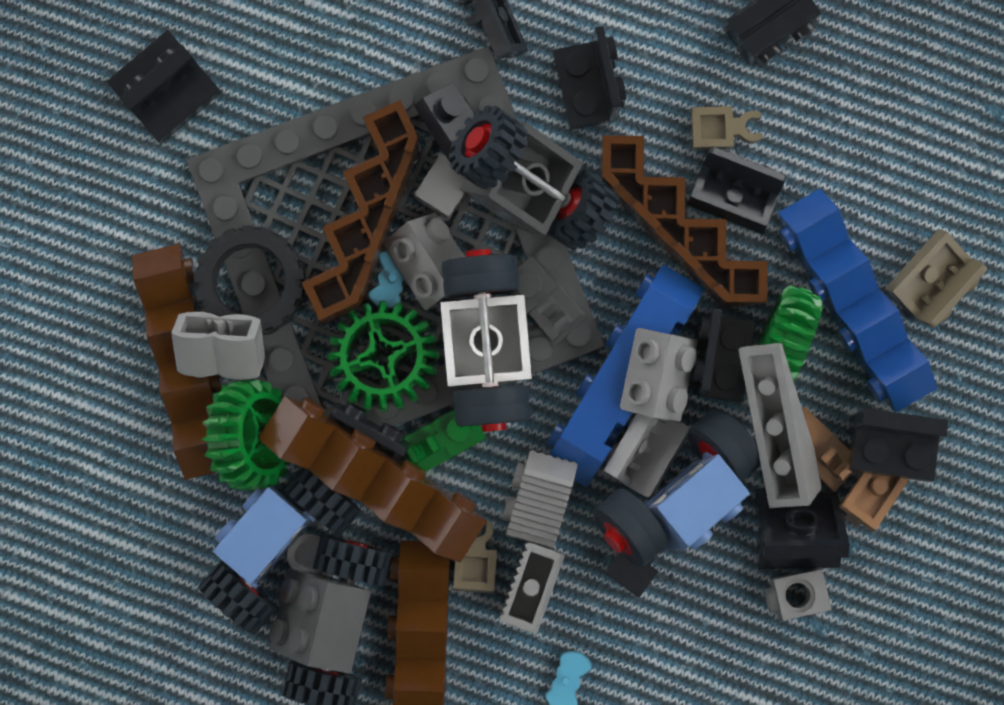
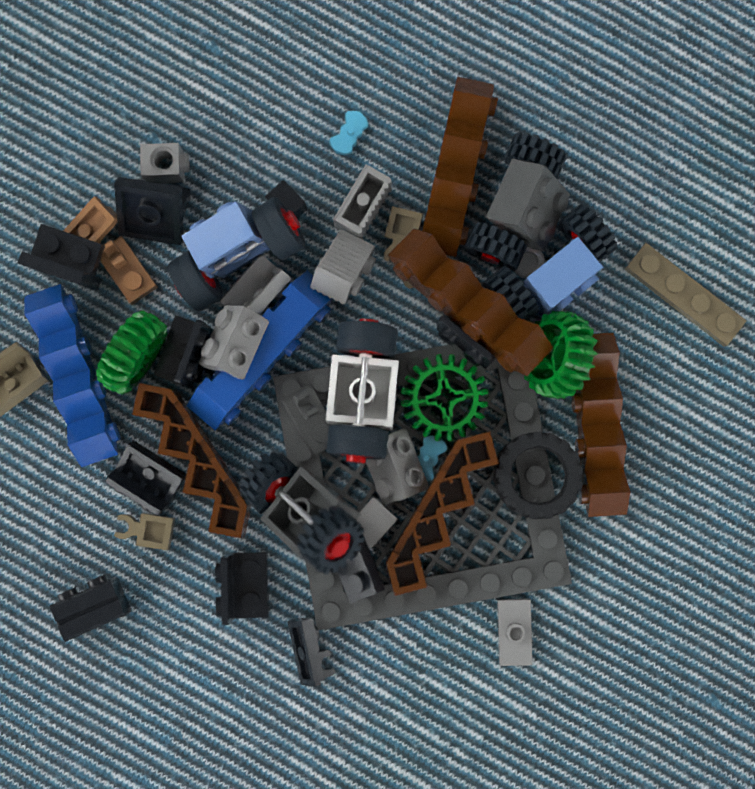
camera: 170 degrees left, 0 degrees up
black bracket [106,30,222,144] -> none
light grey brick [172,312,265,381] -> none
green plate [403,409,487,472] -> none
light grey slope [739,343,822,508] -> none
none -> light grey plate [497,598,533,666]
none -> dark tan plate [624,243,747,347]

